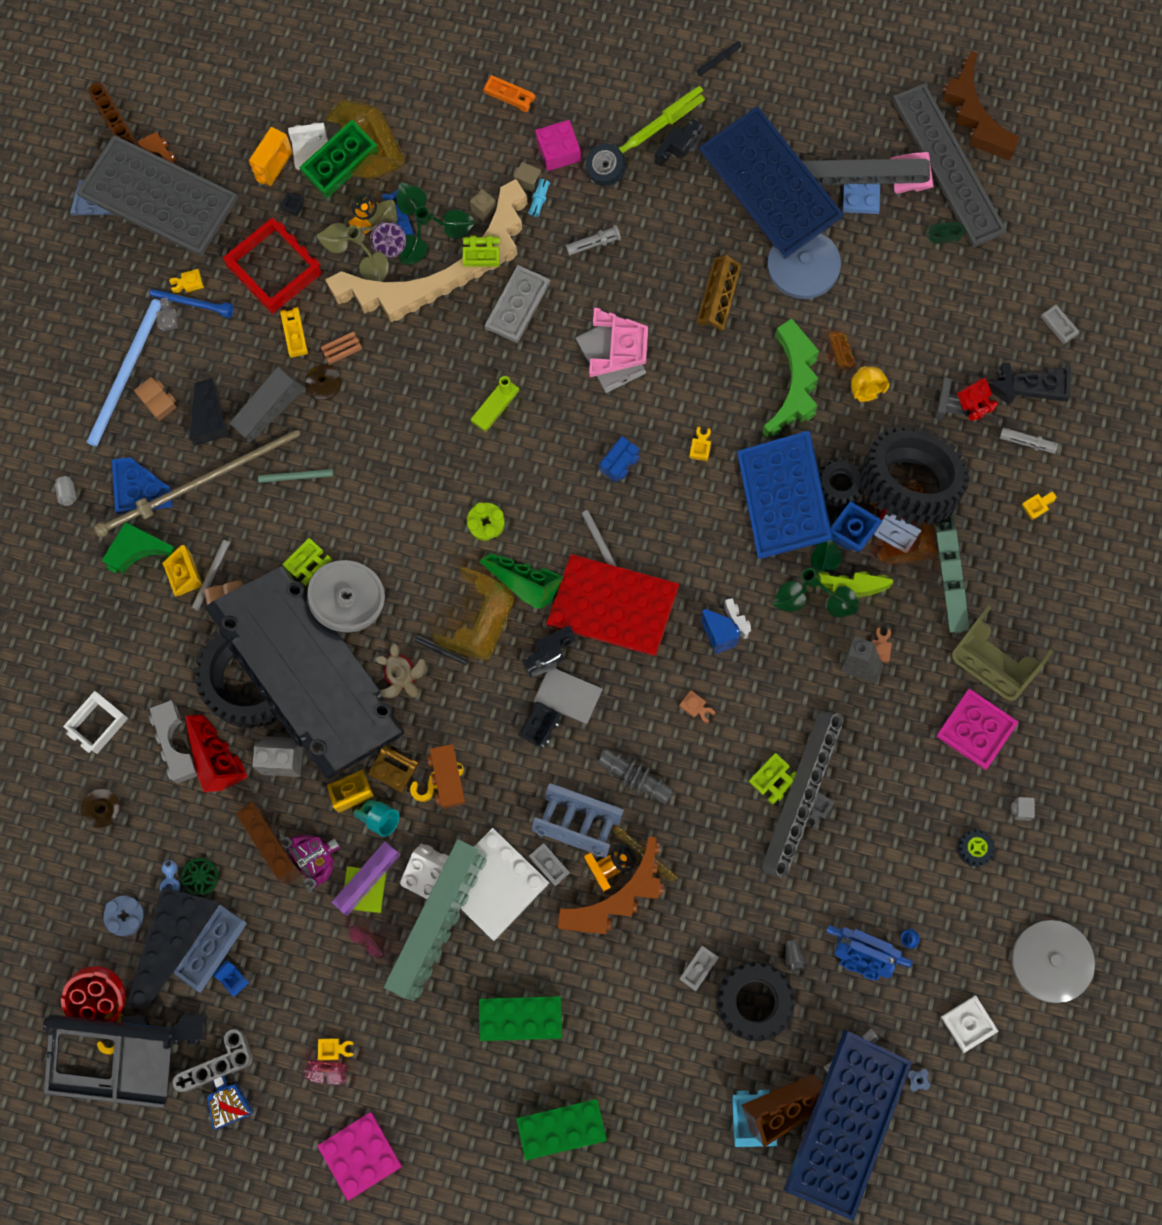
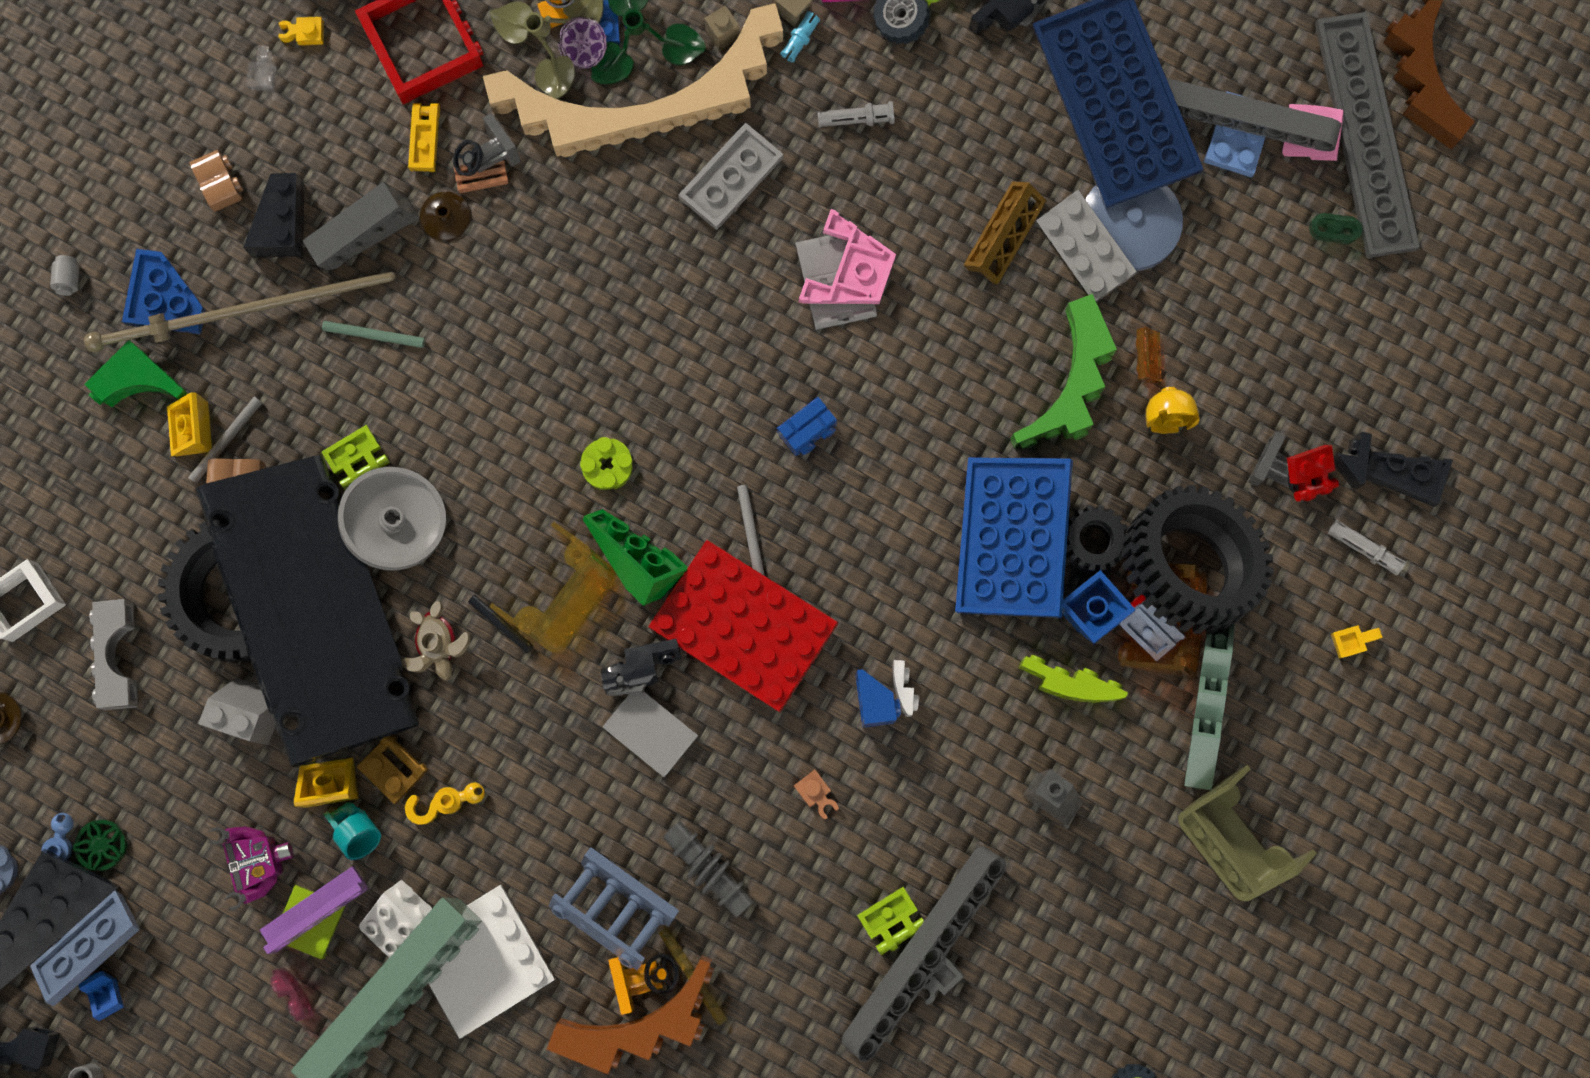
camera: 10 degrees right, 5 degrees up
light blue piece [87,299,162,447] -> none
blue piece [149,289,234,318] -> none
red wedge [185,715,248,792] -> none
reddish brown arch [236,802,303,885] -> none
dark orange brick [427,744,465,809] -> none
lime plate [463,235,500,267] -> none
lime piece [470,376,520,432] -> none
black bracket [518,702,561,748] -> none
light grey plate [529,843,570,887] -> none
yellow plate [689,427,711,461] -> none
dark green plant [771,540,859,618] -> none
nougat plate [872,628,892,663] -> none
dark pink plate [936,689,1019,770] -> none
light grey plate [1011,797,1035,821] -> none
light grey plate [1041,305,1079,344] -> none
none -> dark grey piece [453,114,520,176]
none -> light grey plate [1036,190,1138,303]

